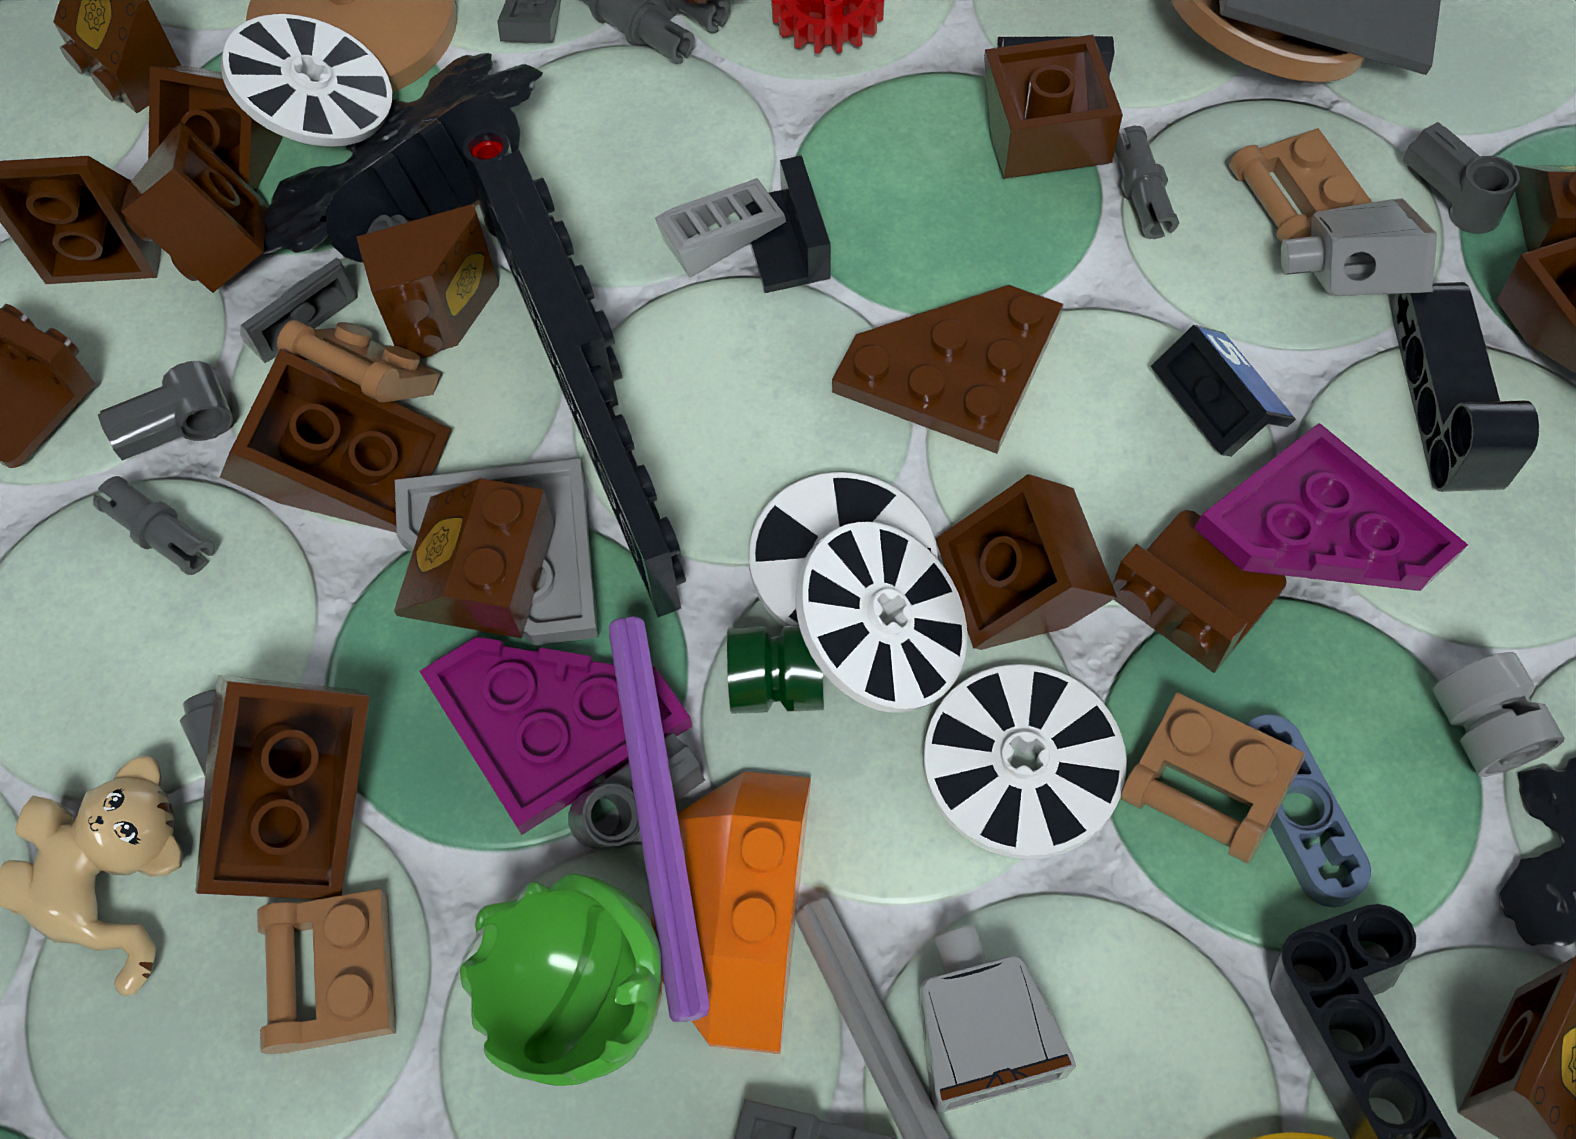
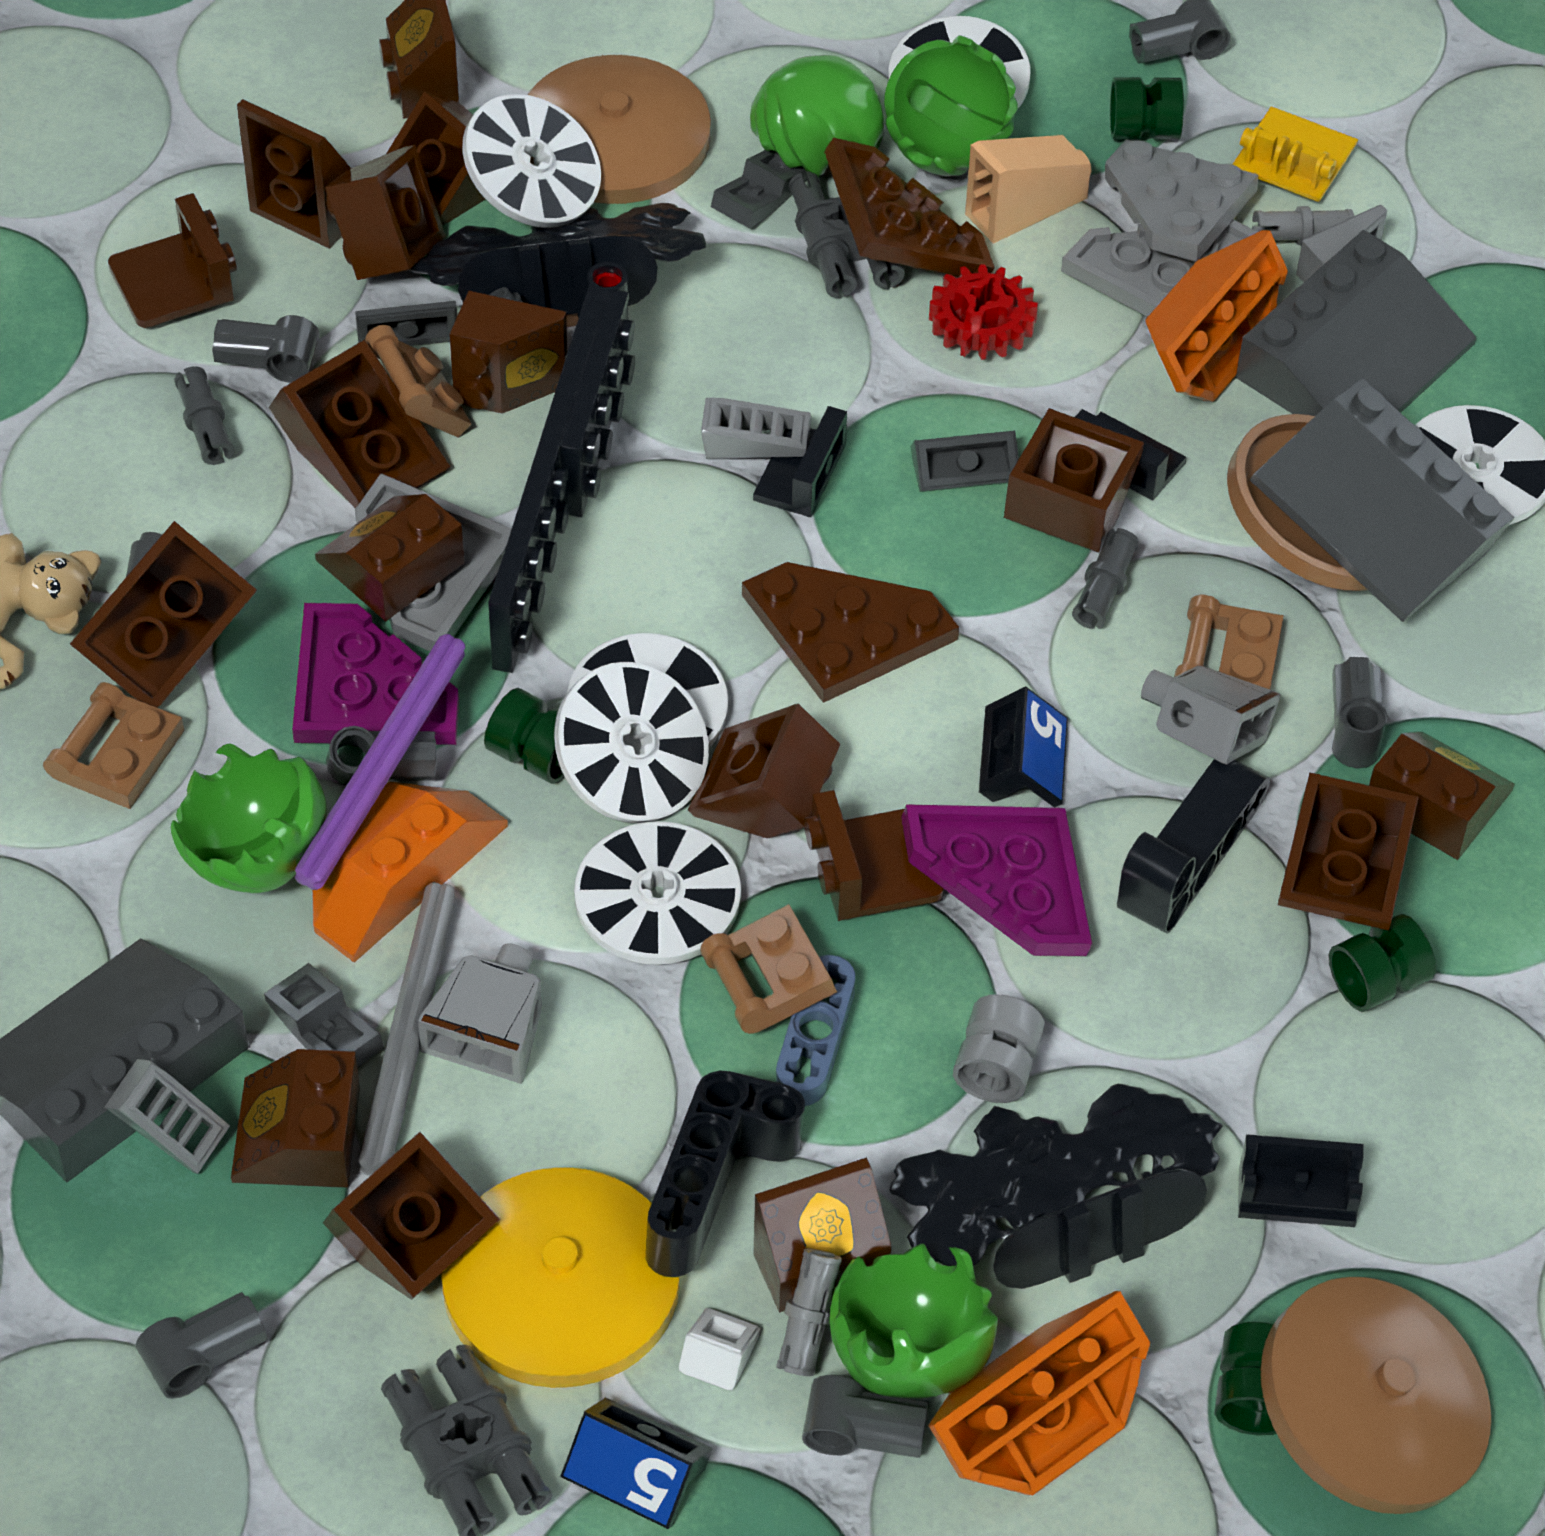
camera: 30 degrees right, 10 degrees down
none -> dark grey slope [911,430,1019,492]

